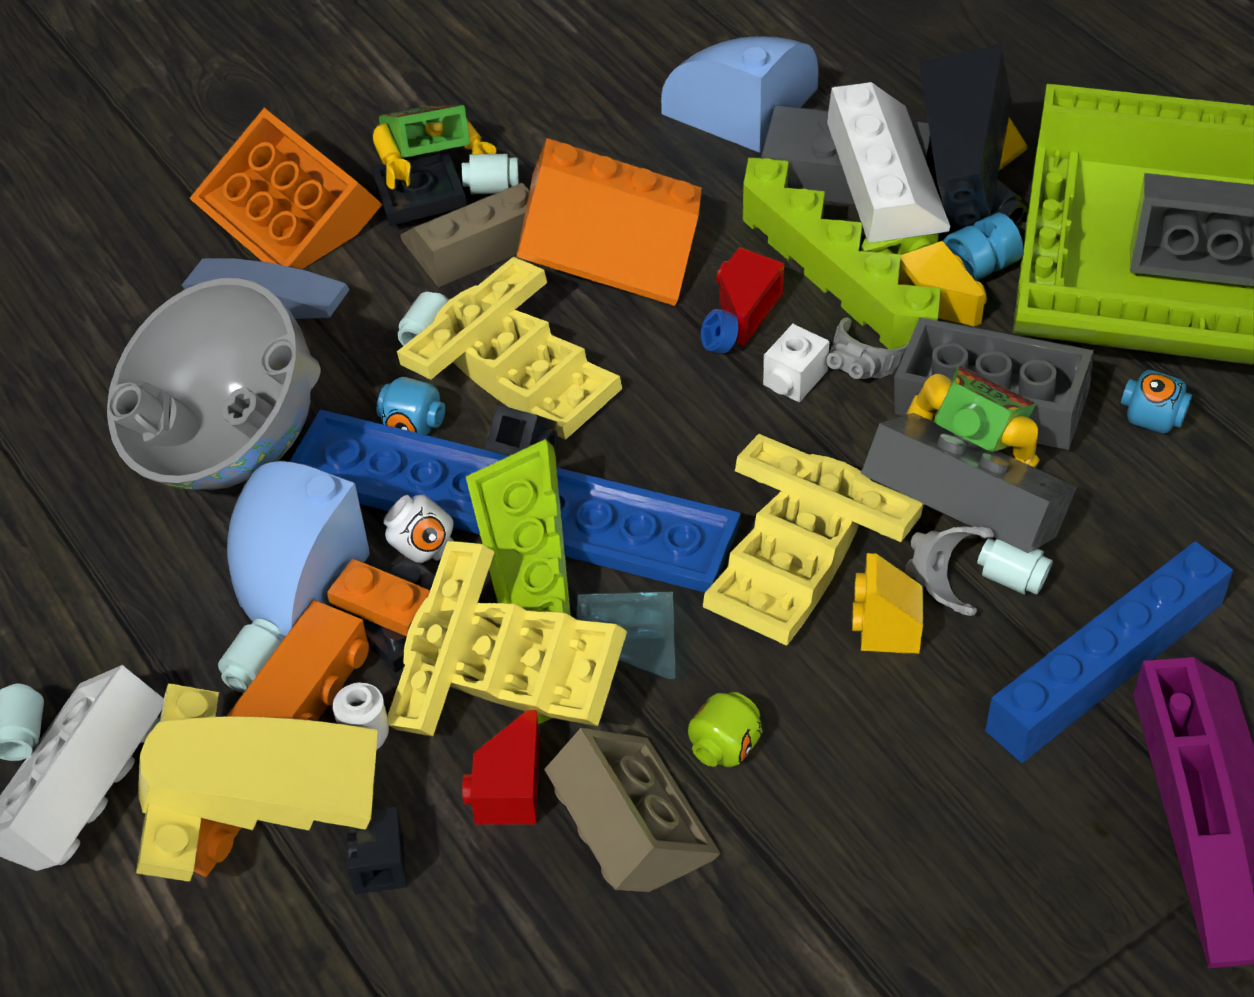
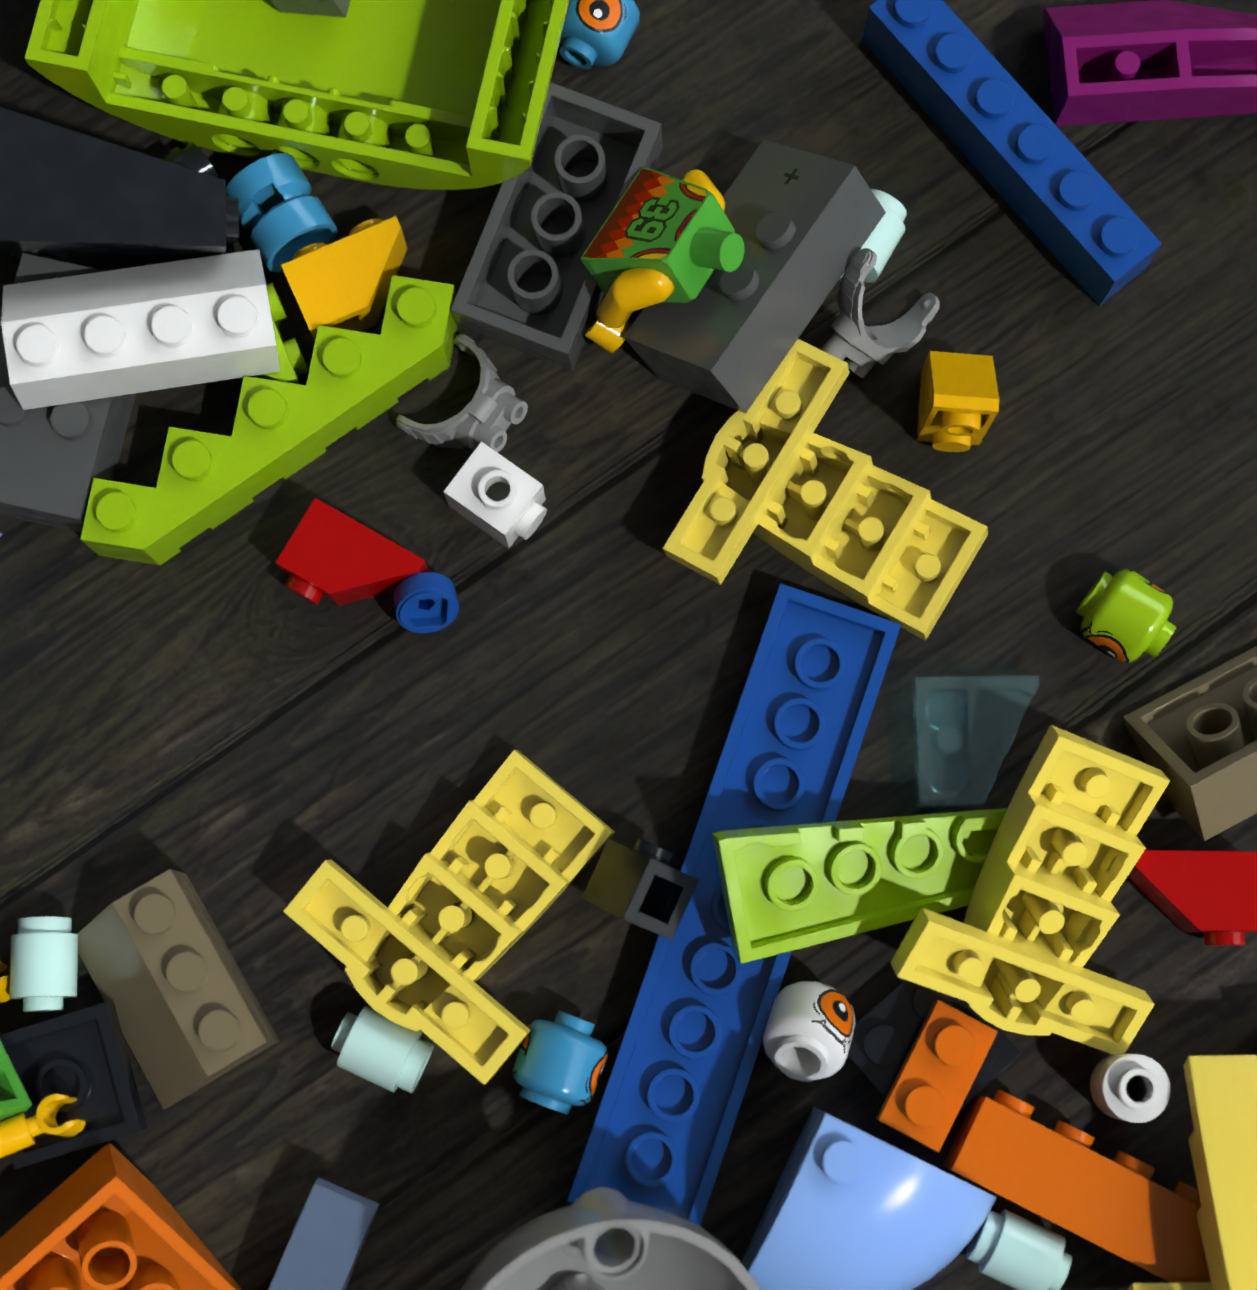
camera: 90 degrees left, 30 degrees up
orange slope [516,138,702,306] -> none

